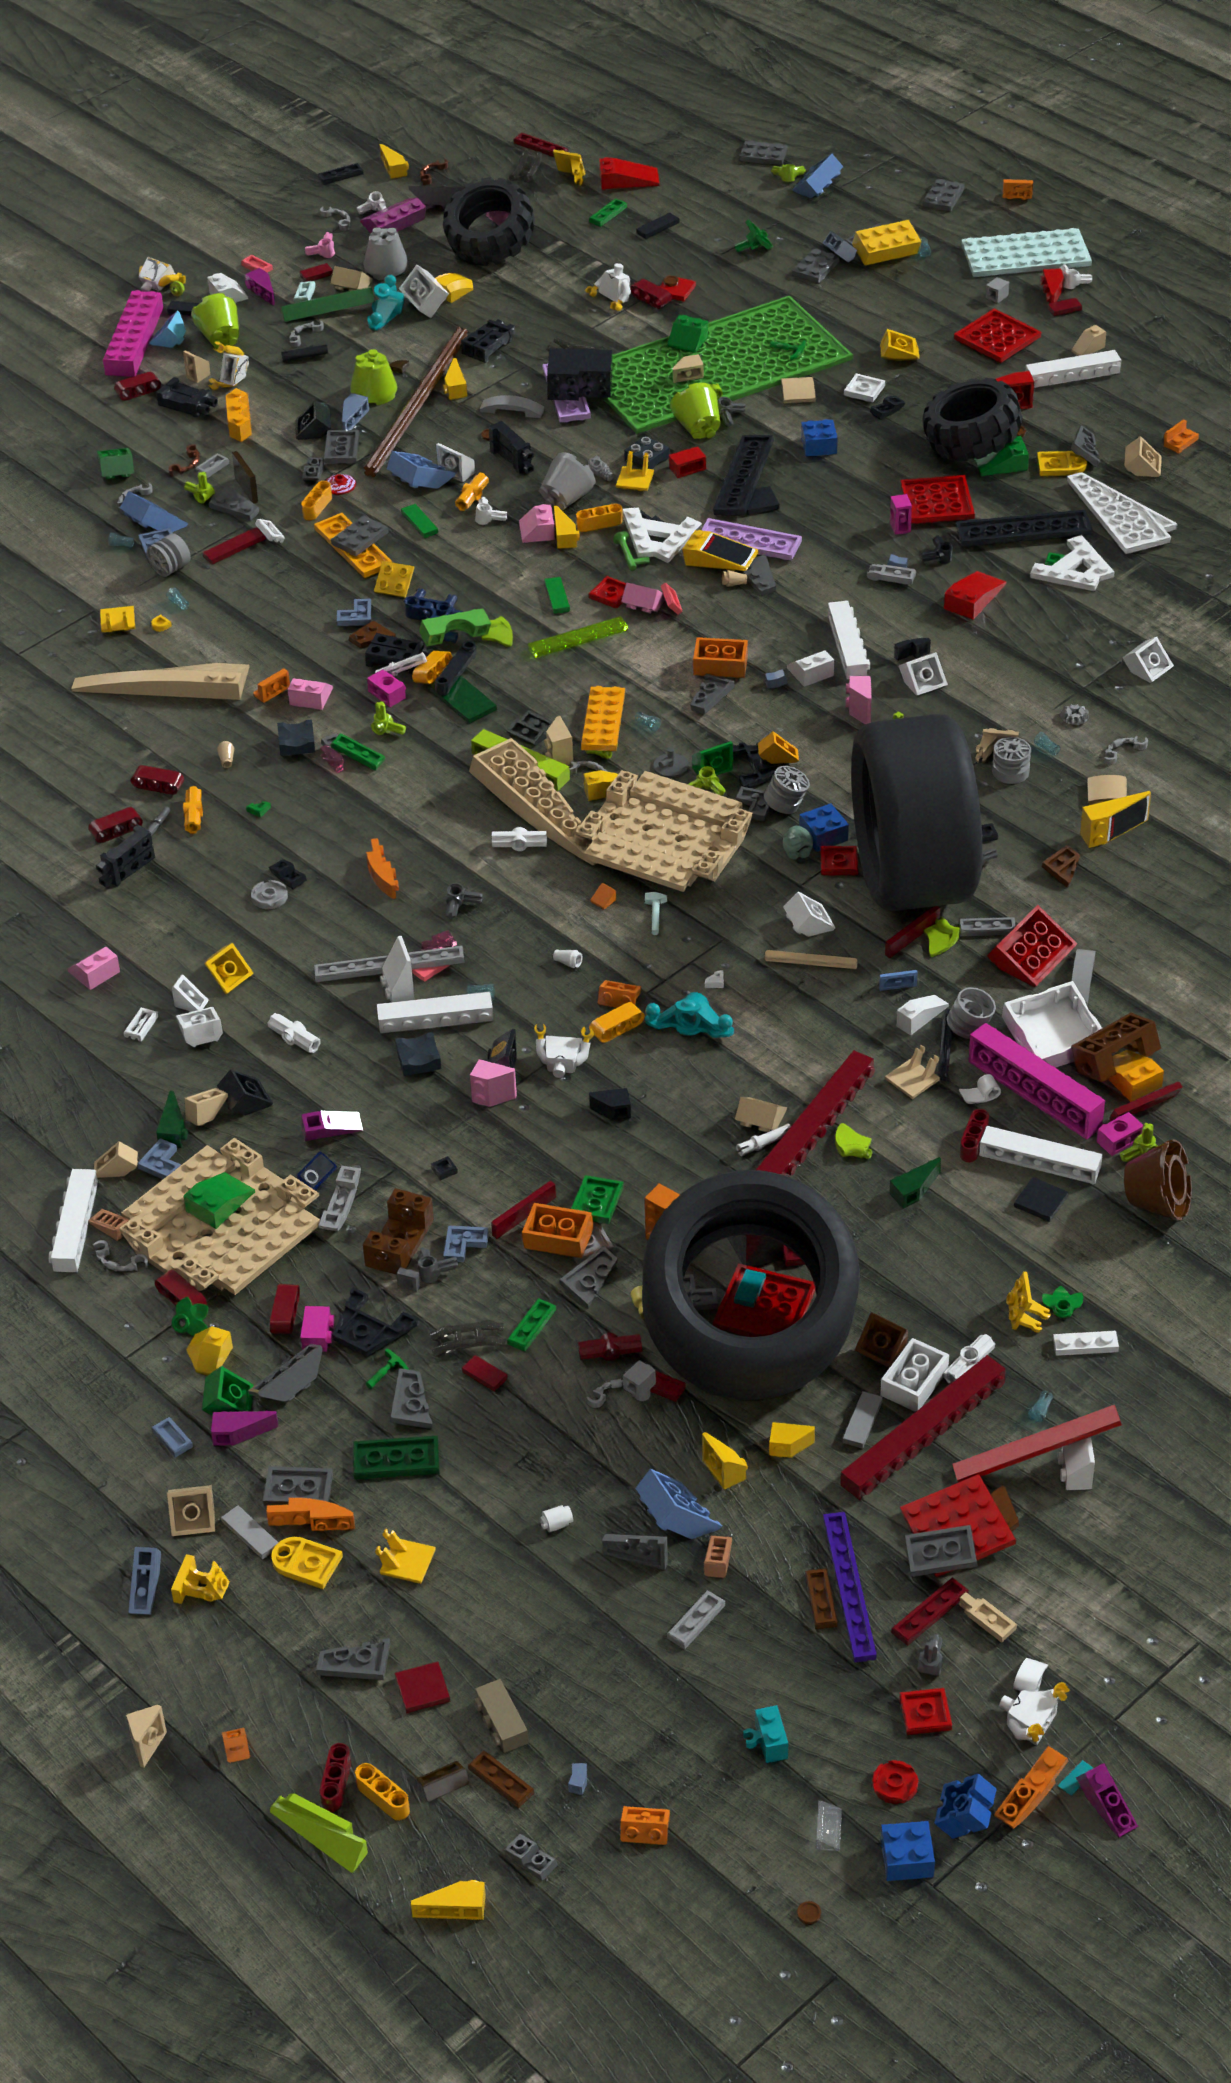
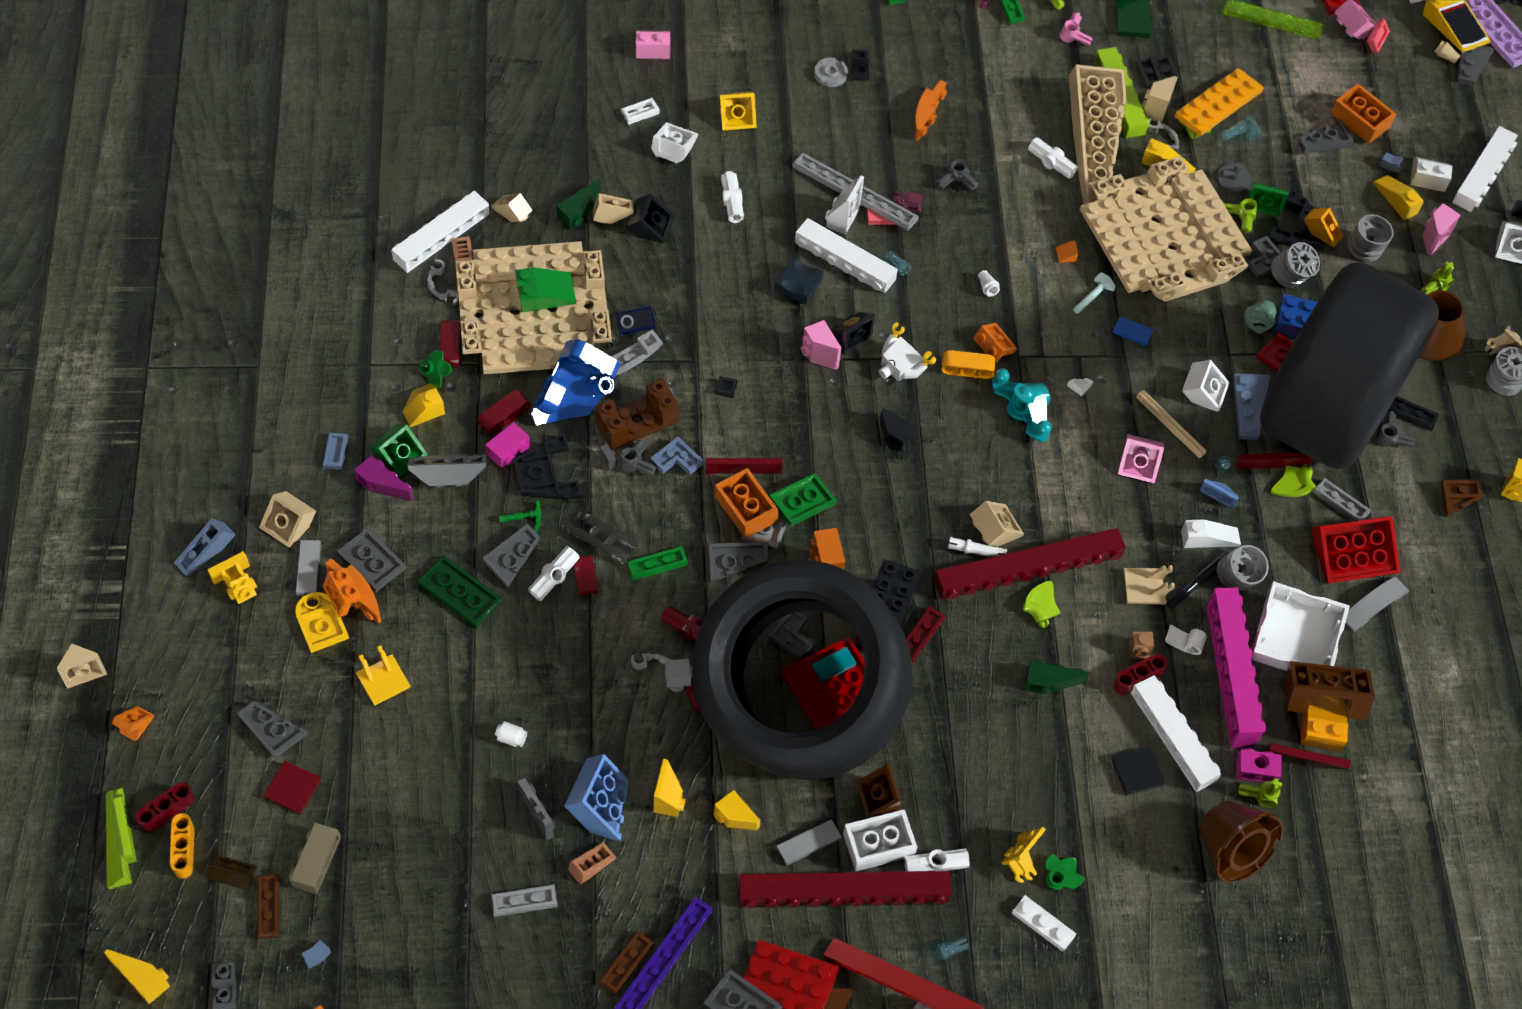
camera: 35 degrees right, 15 degrees up
sand blue plate [137,1138,181,1179] -> none
white slope [172,974,209,1012] -> none
magenta slope [301,1111,362,1141] -> none
none -> orange bracket [323,568,363,617]
none -> white piece [528,546,579,601]
none -> blue panel [531,339,620,425]
none -> bright pink axle [1059,12,1092,46]
none -> blue tile [1112,316,1153,346]
none -> bright pink slope [1118,434,1164,483]
none -> medium nougat brick [1128,632,1154,660]
none -> clear light blue hinge [1215,456,1231,472]
none -> clear light blue pin [1221,120,1248,141]
none -> sand blue wing [1233,373,1270,440]
none -> light grey wheel [1347,214,1393,262]
none -> yellow slope [1373,175,1424,220]

